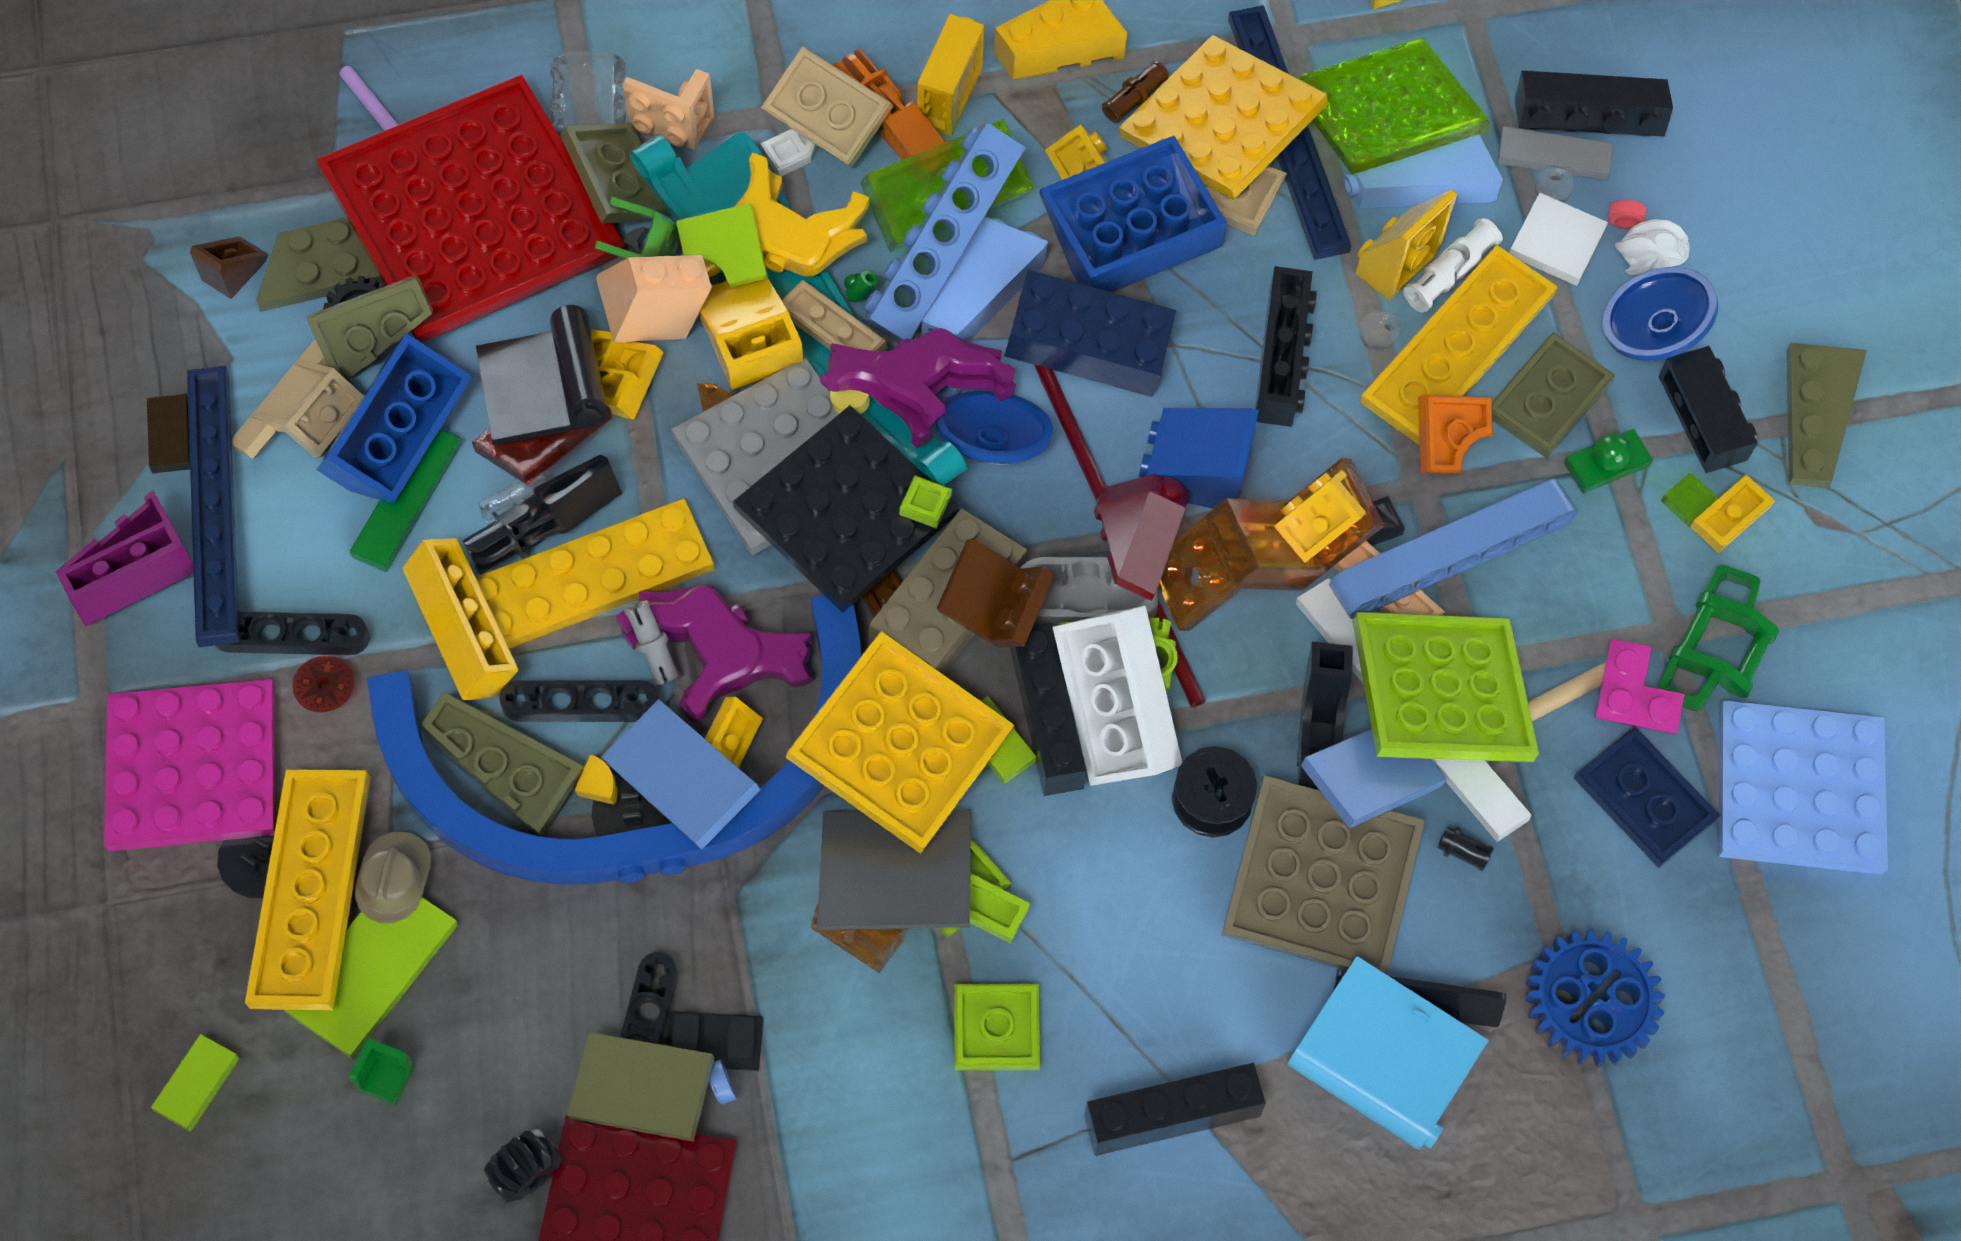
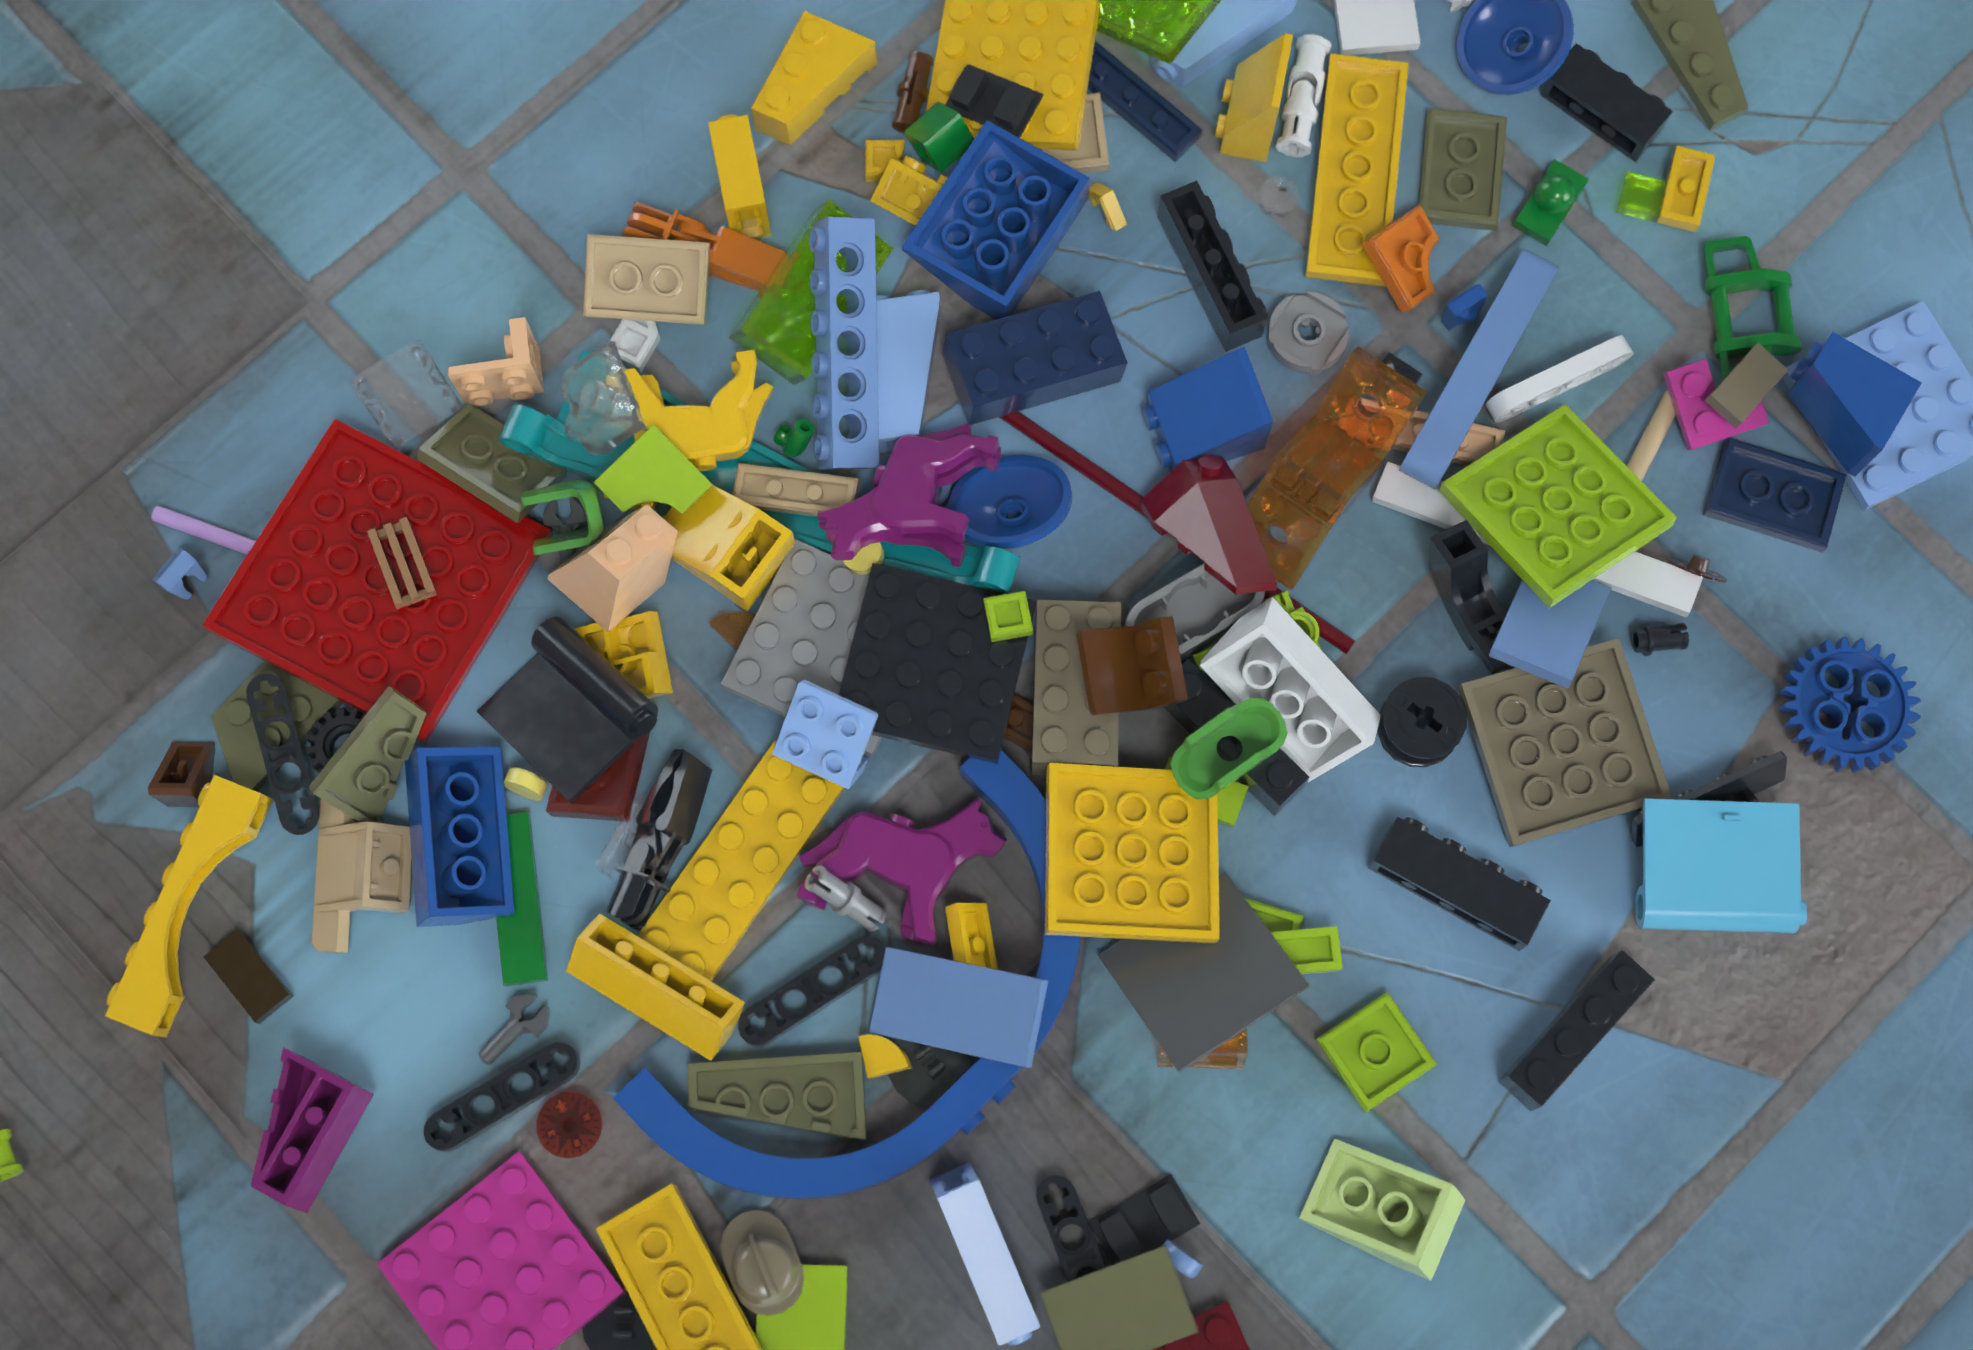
camera: 30 degrees left, 10 degrees up
dark blue tile [187,366,240,647] -> none
yellow bracket [1274,470,1366,563] -> none
none -> yellow arch [105,775,274,1037]
none -> medium blue tile [151,548,207,600]
none -> black beam [246,674,319,835]
none -> medium nougat tile [367,517,437,609]
none -> dark grey bar [479,994,550,1065]
none -> light yellow tile [504,767,548,801]
none -> clear slope [561,341,648,455]
none -> light blue bracket [772,680,878,790]
none -> yellow tile [865,140,905,182]
none -> green panel [904,102,974,173]
none -> light blue slope [929,1162,1040,1346]
none -> black piece [946,64,1044,138]
none -> yellow tile [1089,182,1128,231]
none -> bright green piece [1170,698,1288,799]
none -> light grey plate [1267,292,1349,375]
none -> yellowish green slope [1299,1138,1465,1281]
none -> black brick [1368,817,1551,951]
none -> blue tile [1440,284,1488,331]
none -> white beam [1485,335,1634,423]
none -> piece [1667,554,1727,583]
none -> dark tan tile [1705,343,1789,428]
none -> blue slope [1788,332,1922,477]

